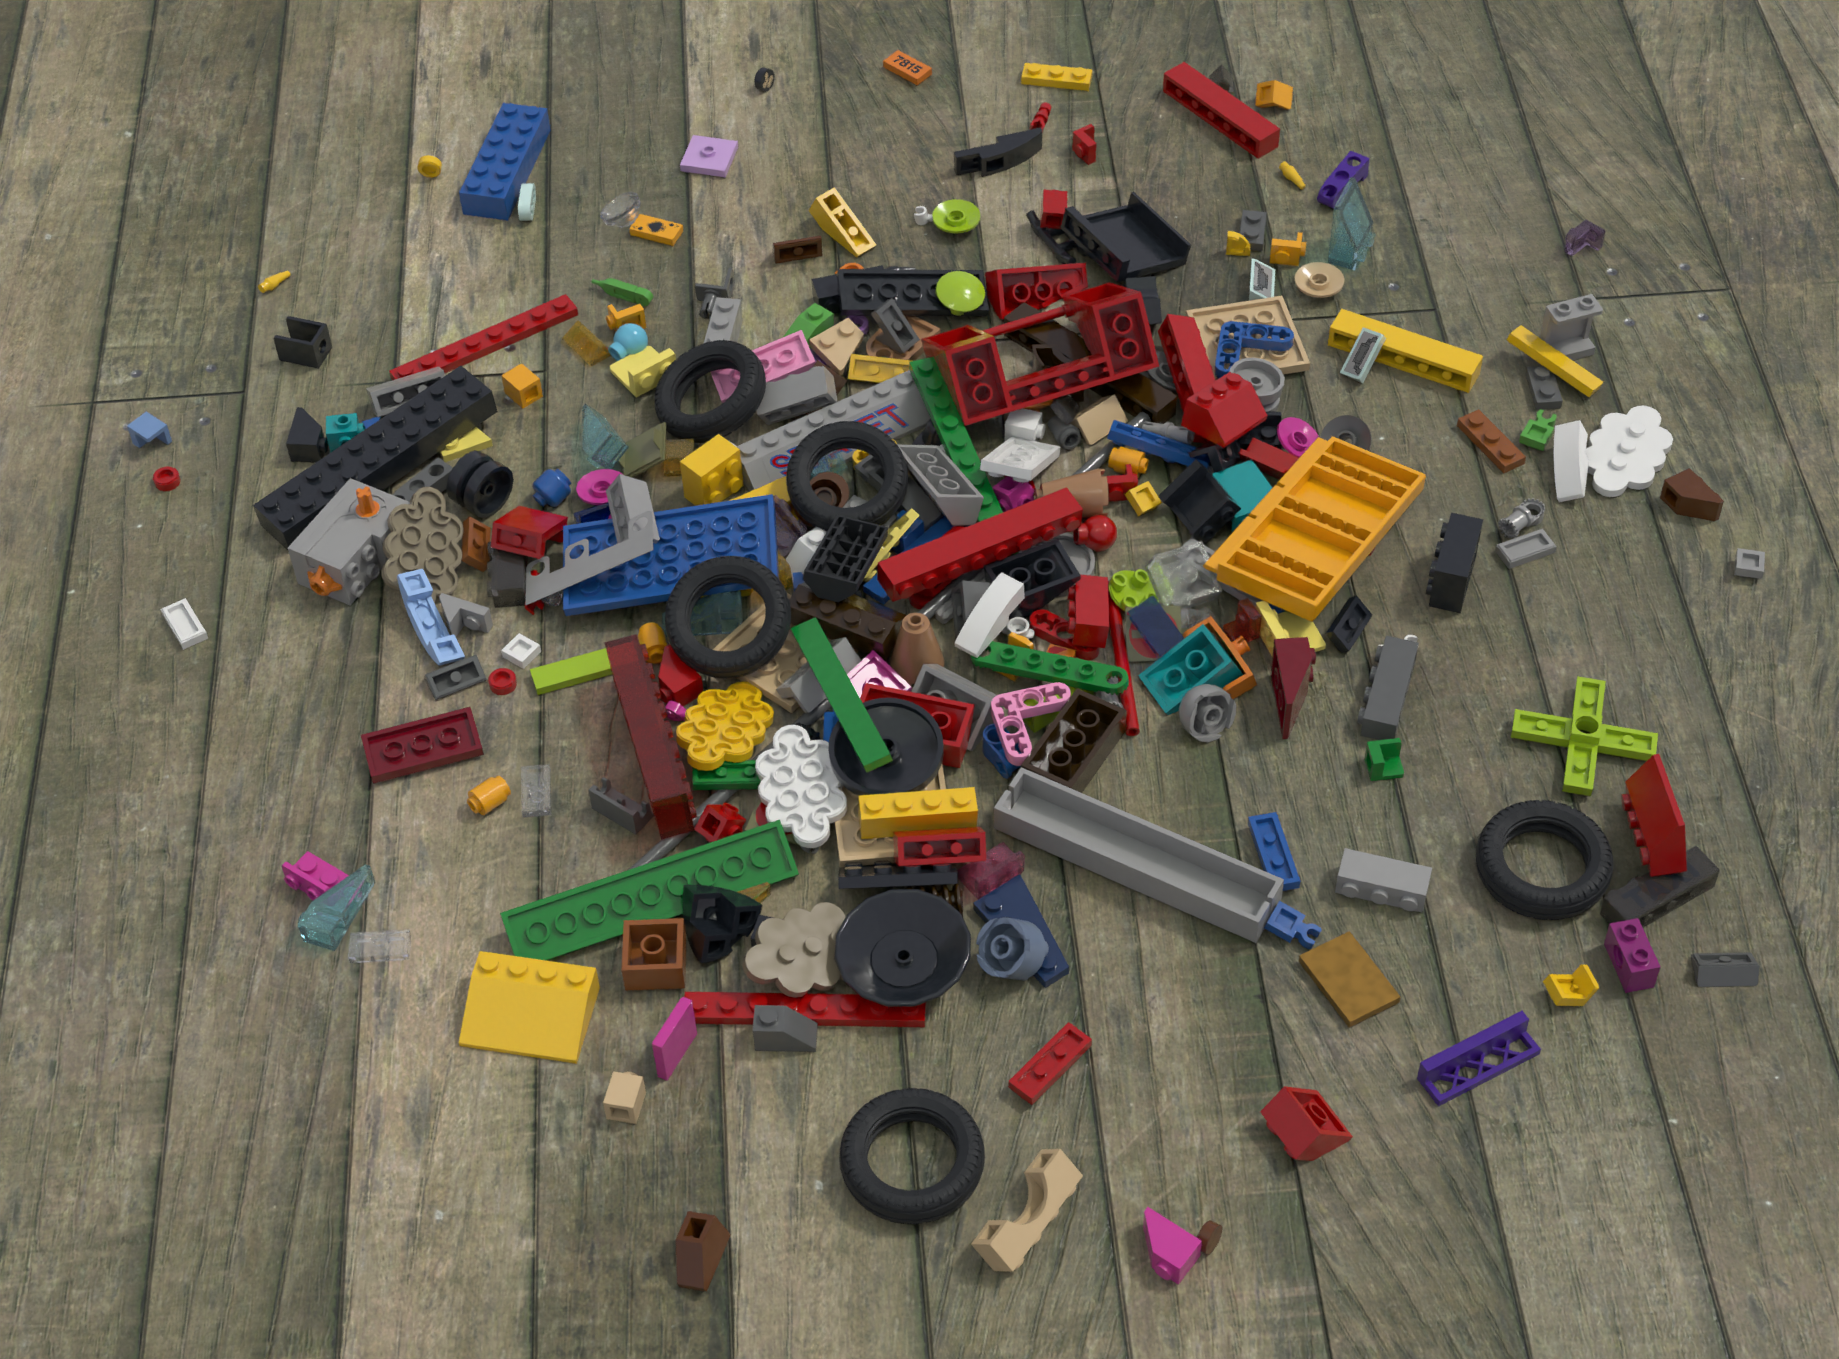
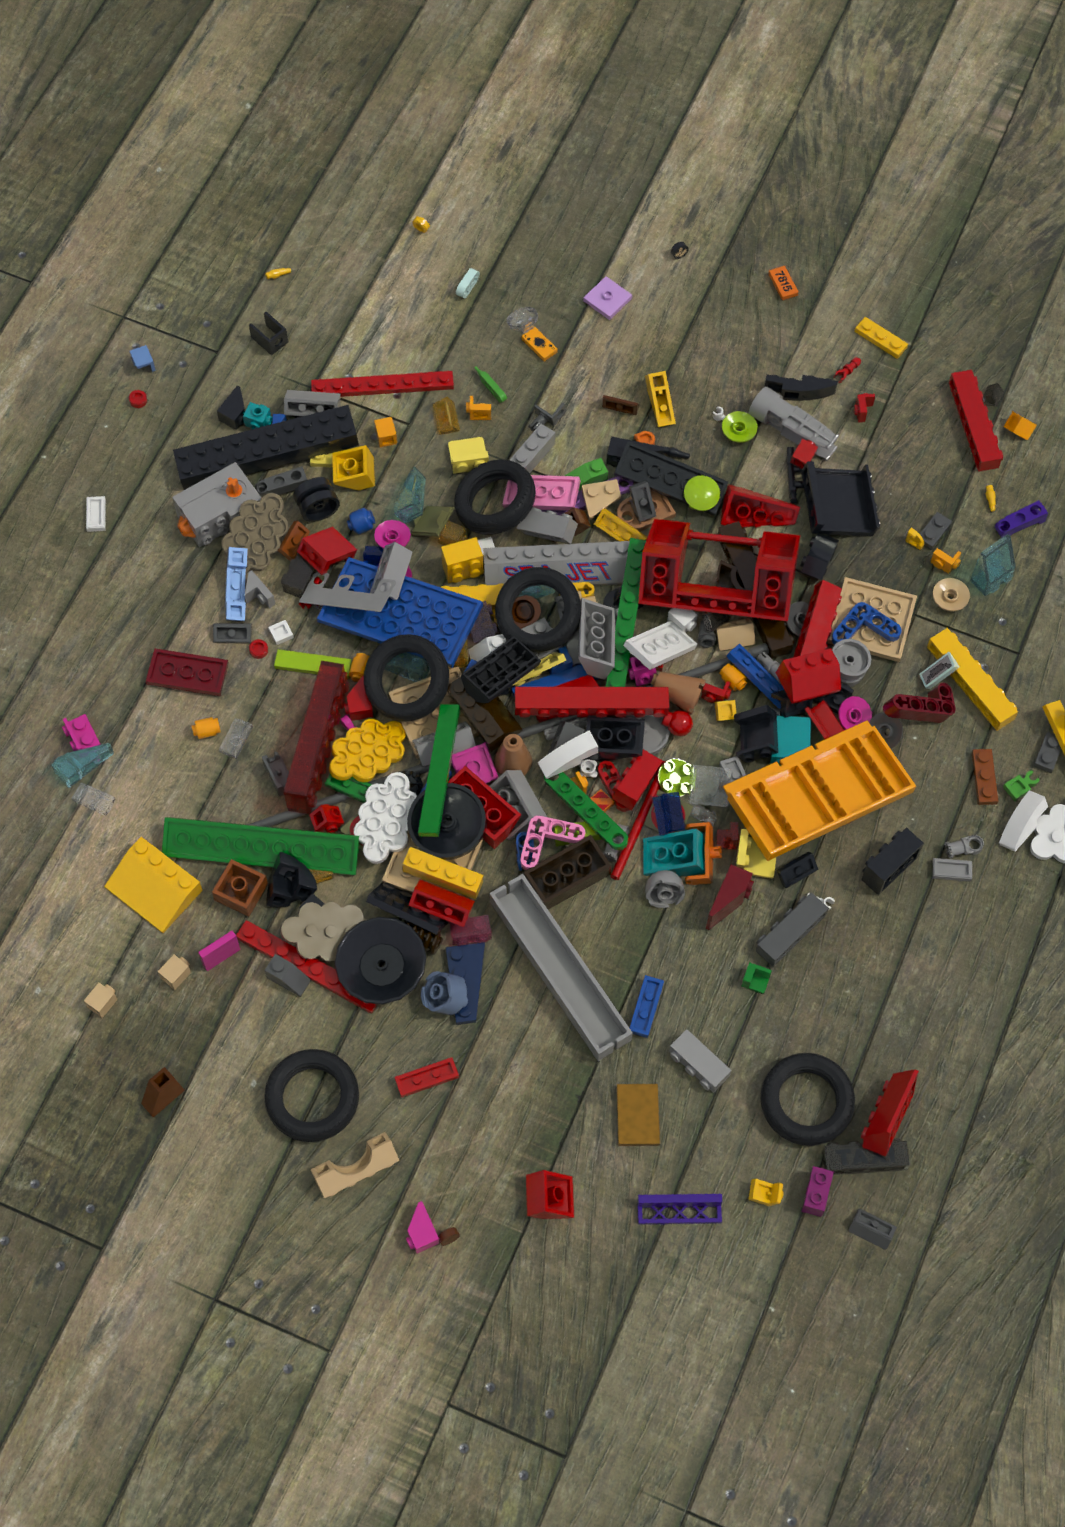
camera: 25 degrees right, 15 degrees up
blue brick [459,103,551,221] -> none
medium azure piece [608,323,648,361] -> none
slope [1249,259,1275,301] -> none
blue plate [1264,901,1322,949] -> none
lime piece [1511,676,1658,796] -> none
none -> tan brick [84,983,118,1018]
none -> yellow slope [332,445,375,490]
none -> light grey piece [749,387,839,461]
none -> dark red beam [883,683,956,723]

